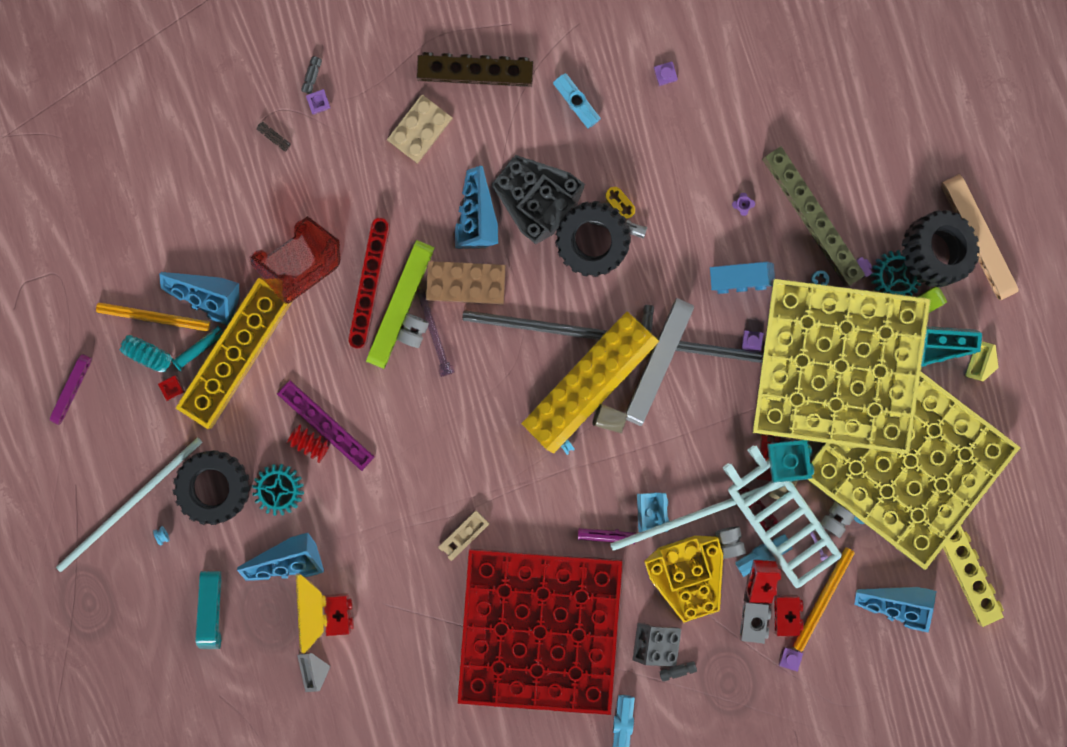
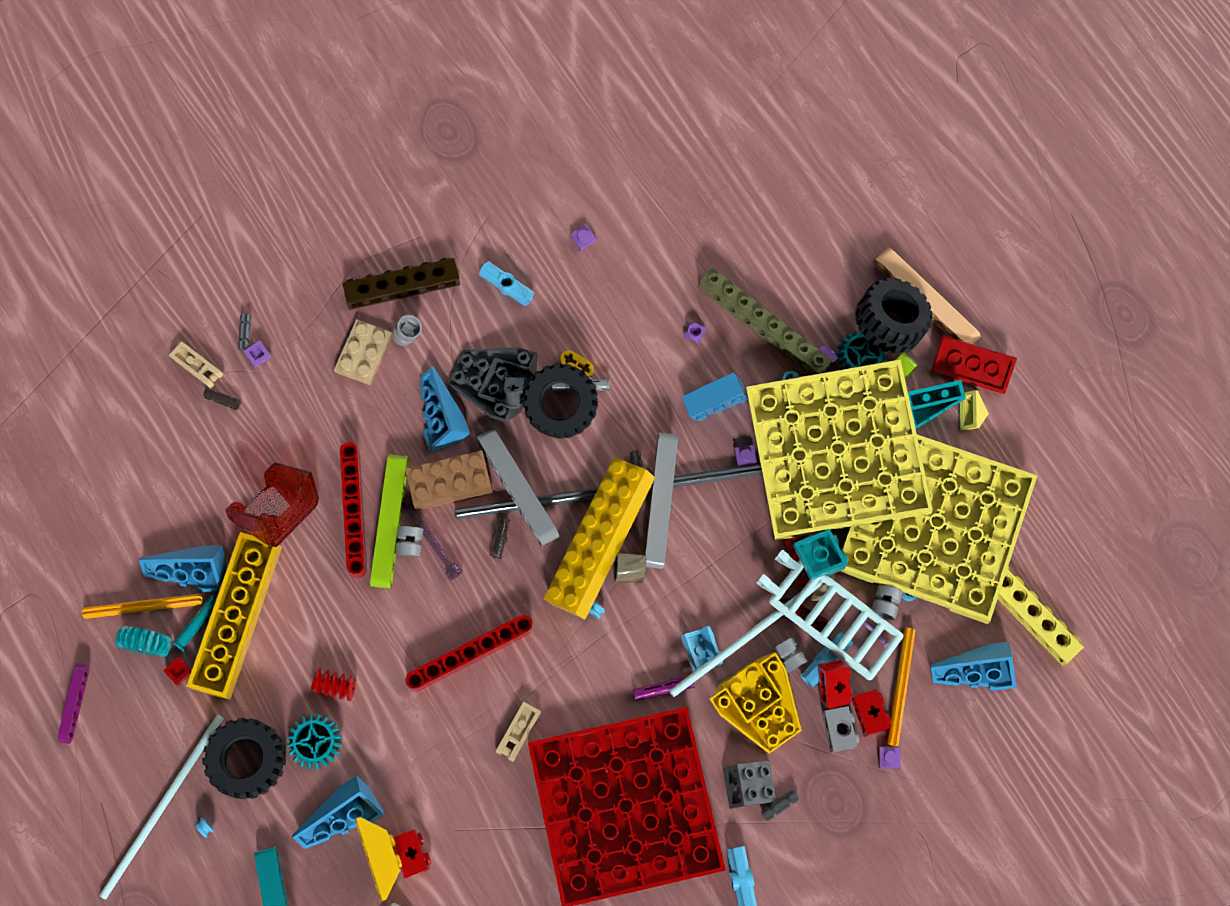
camera: 20 degrees left, 15 degrees down
magenta tile [277,380,375,471] -> none
none -> tan plate [169,341,224,389]
none -> light grey wheel [392,315,422,346]
none -> red beam [405,615,533,692]
none -> light grey beam [476,428,559,546]
none -> clear smoke pin [490,517,510,559]
none -> dark grey piece [504,377,526,409]
none -> red tile [931,335,1017,394]

